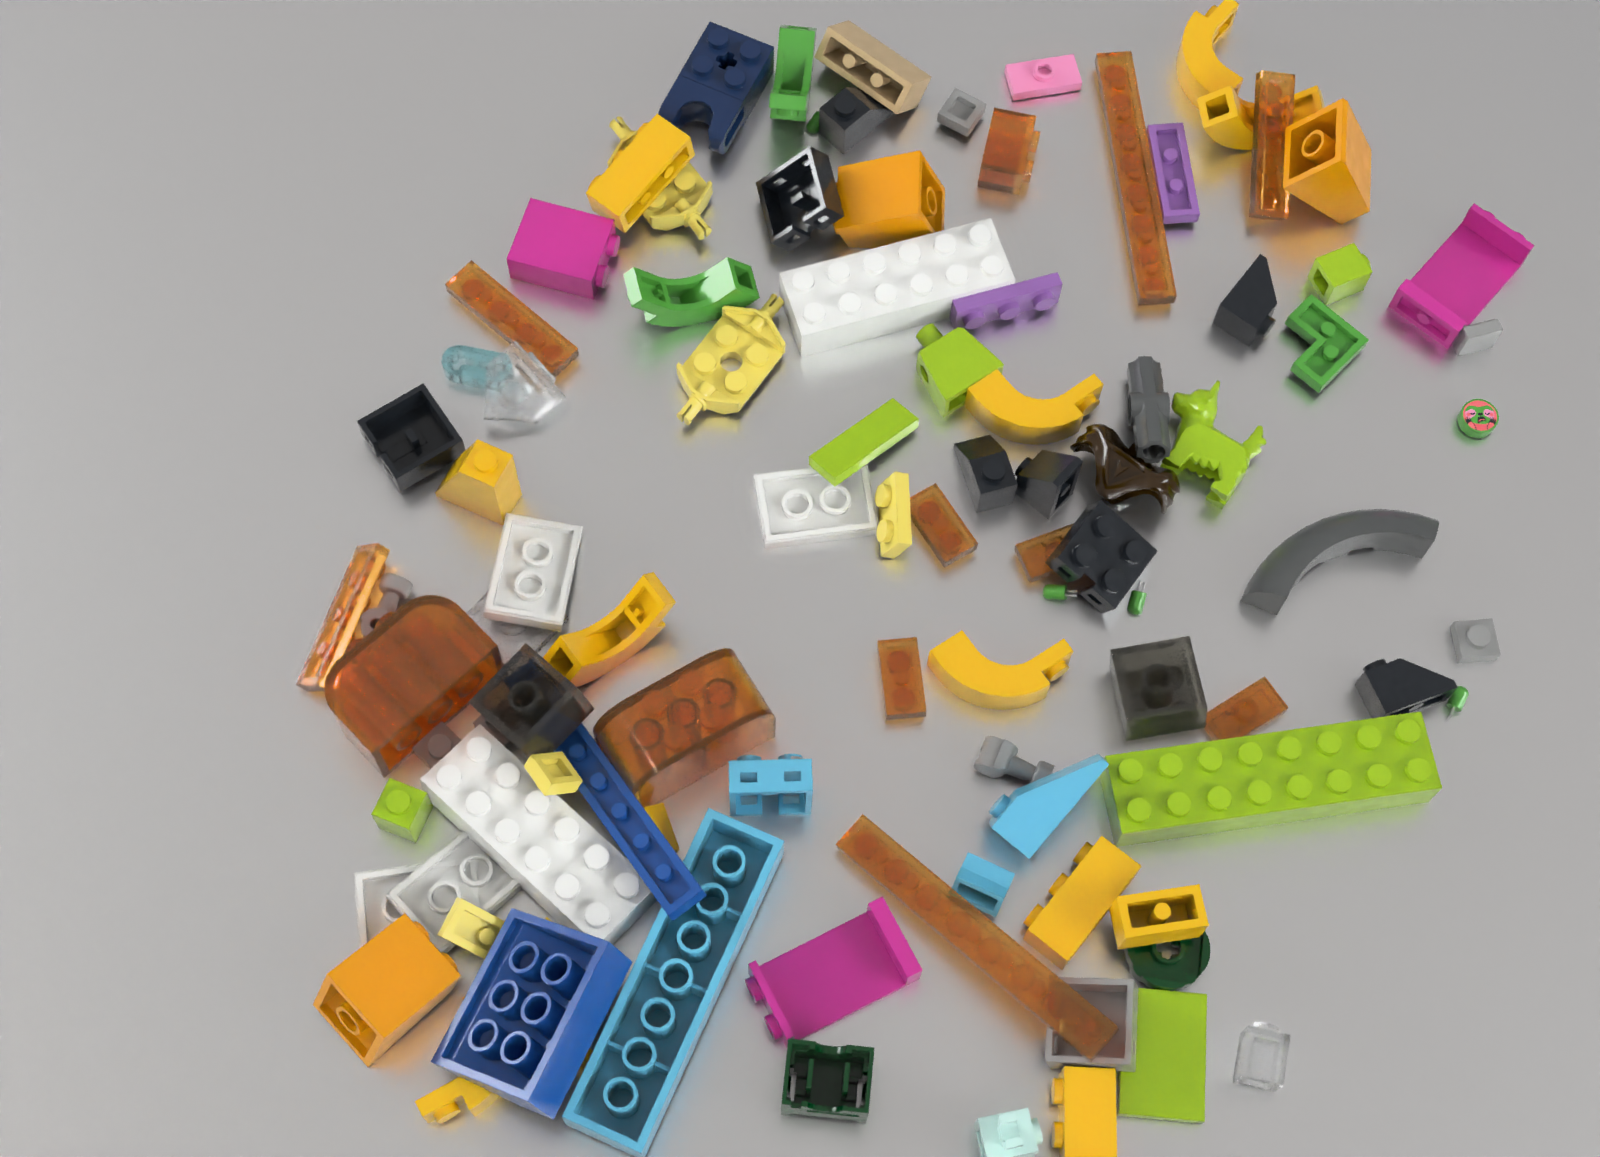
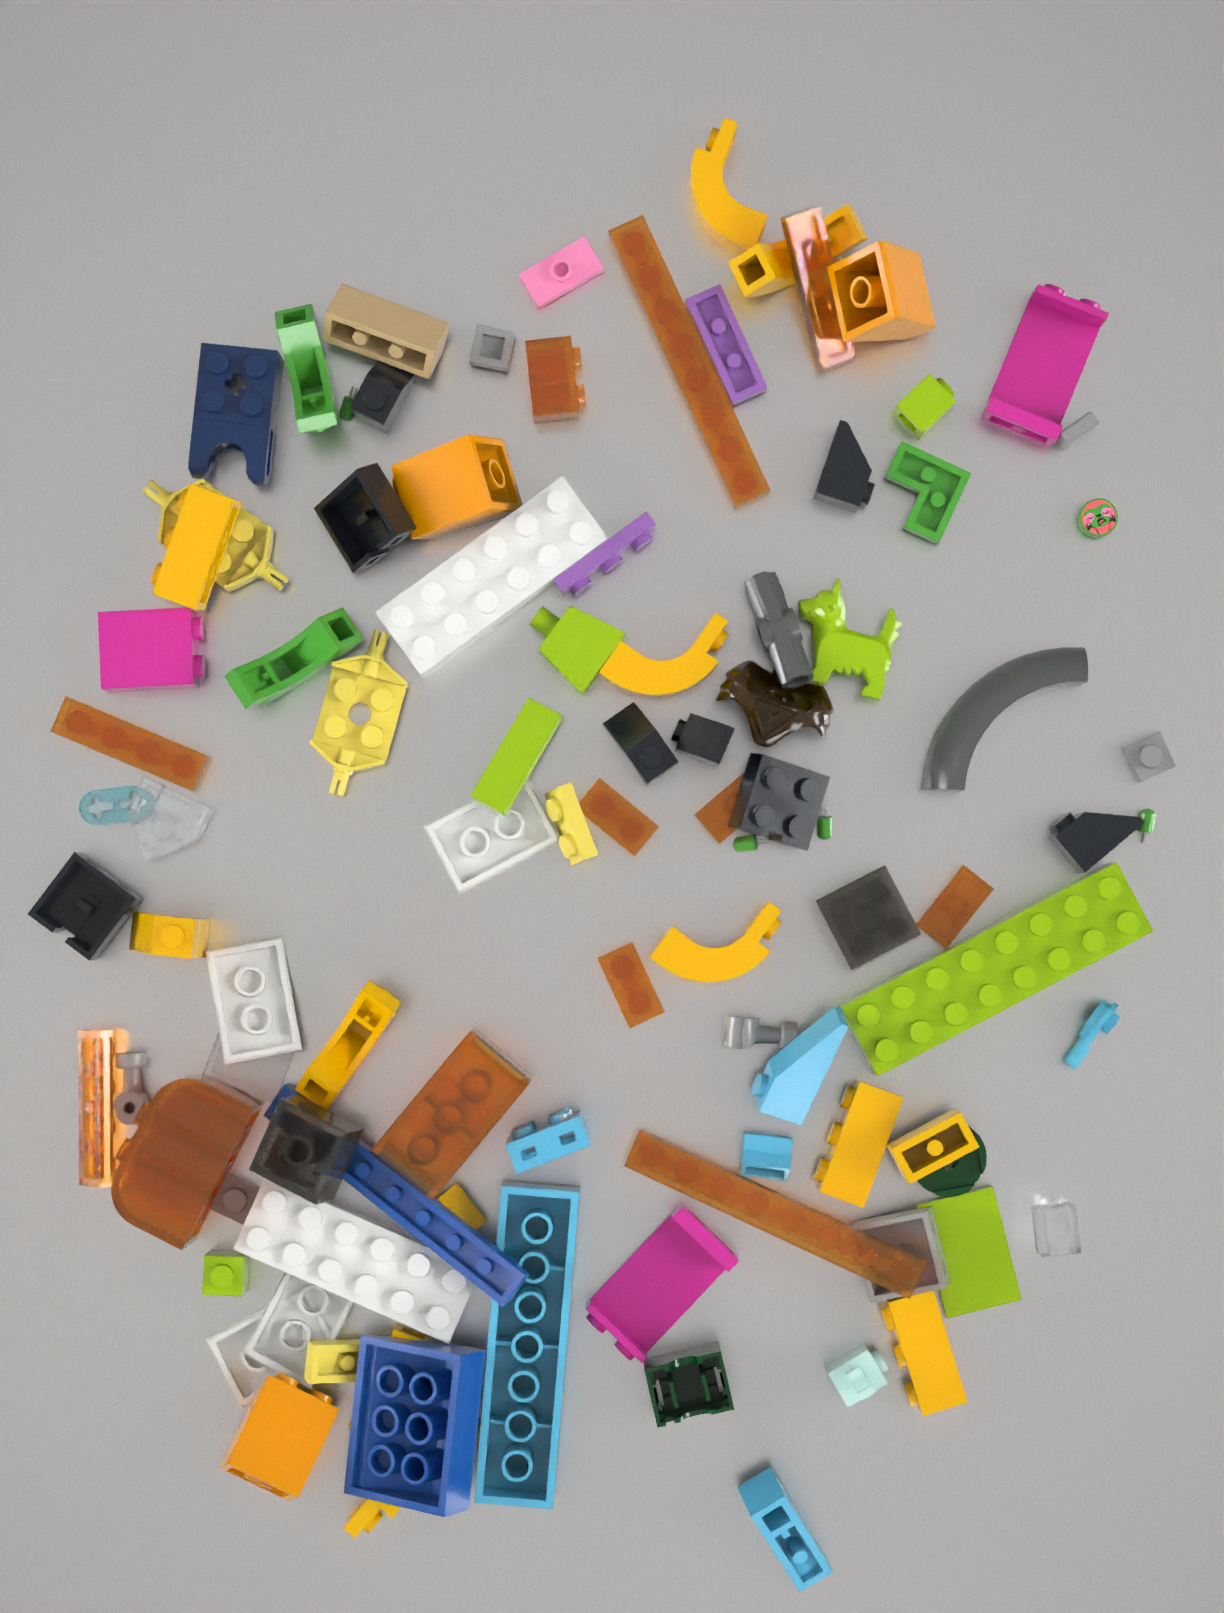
camera: 15 degrees left, 20 degrees up
light yellow plate [524,751,583,796] -> none
none -> medium azure plate [1064,999,1121,1069]

